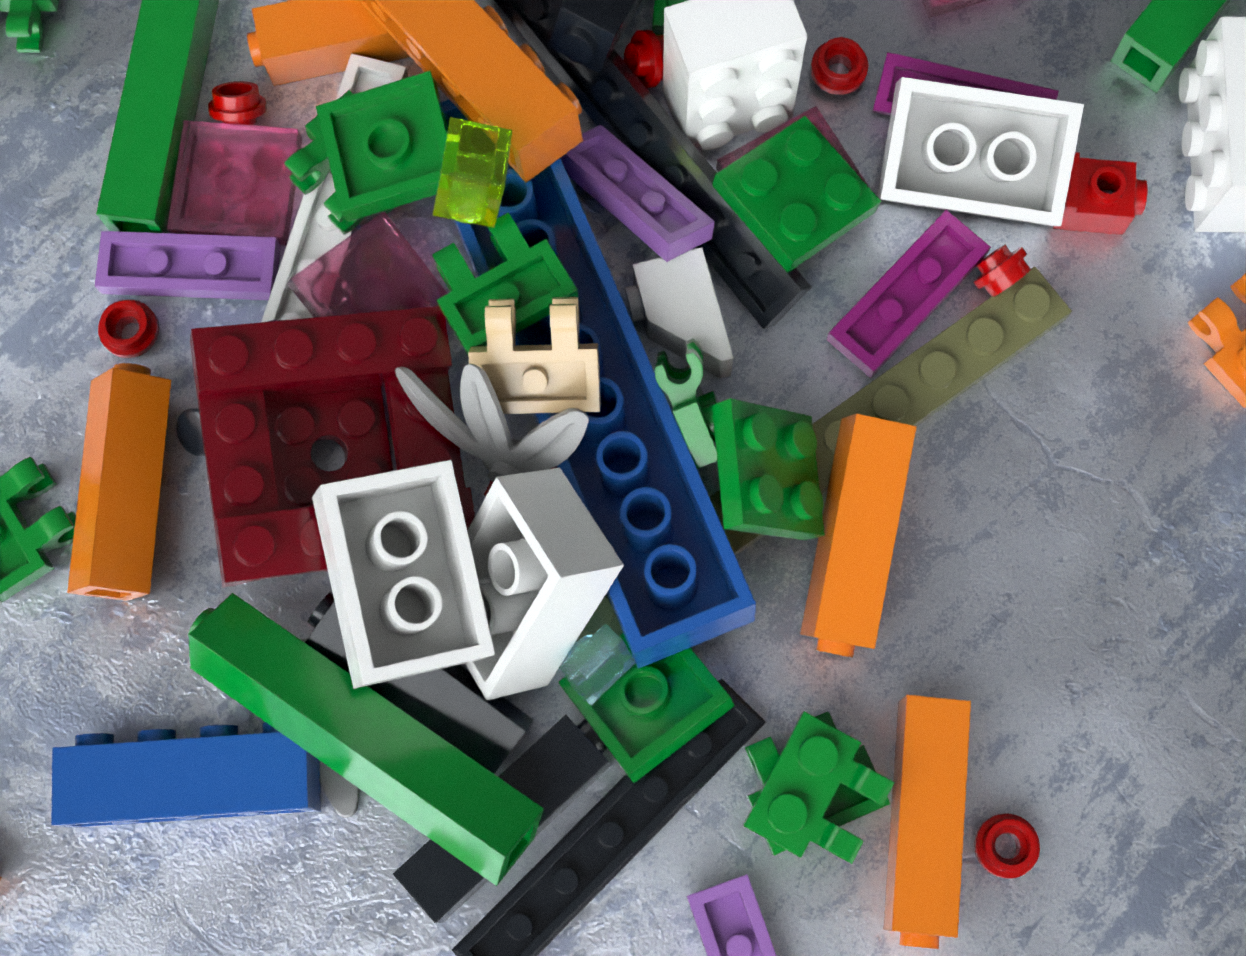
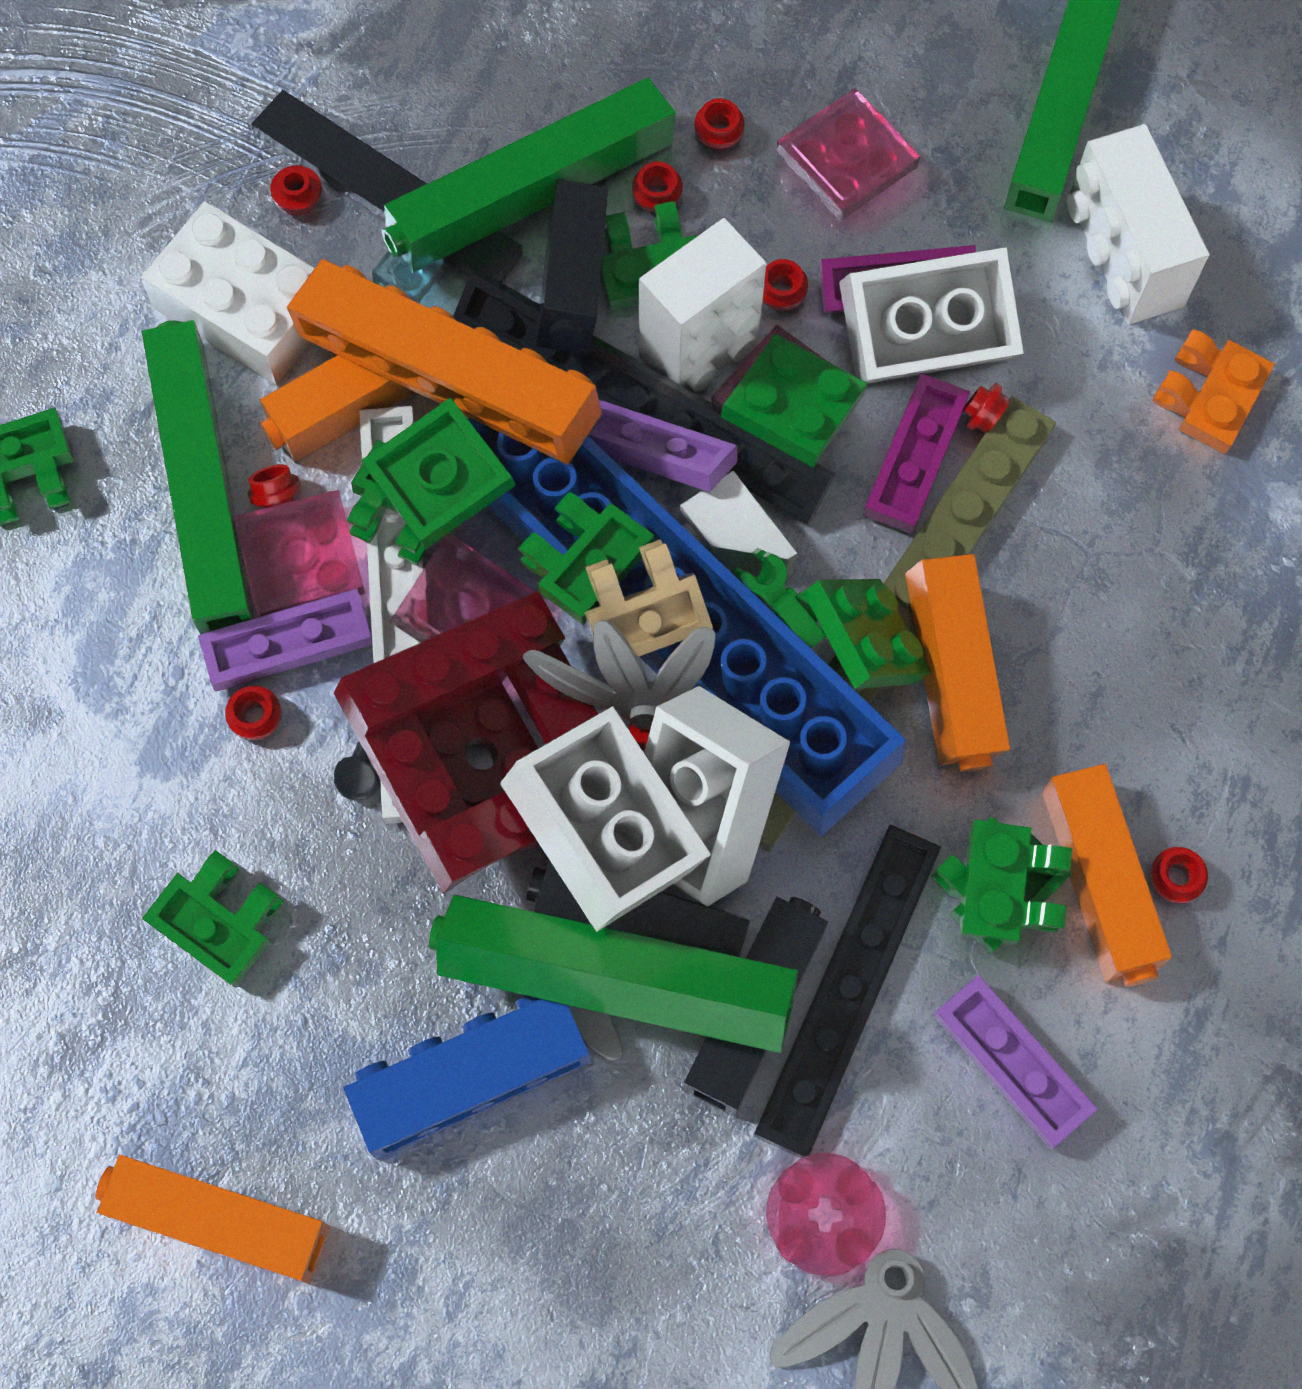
camera: 25 degrees left, 5 degrees down
orange brick [67,363,171,601] -> none
clear neon green brick [432,117,512,228] -> none
green plate [558,633,735,783] -> none
clear light blue plate [559,624,635,706] -> none
red plate [624,29,664,88] -> none
red brick [1053,152,1148,235] -> none

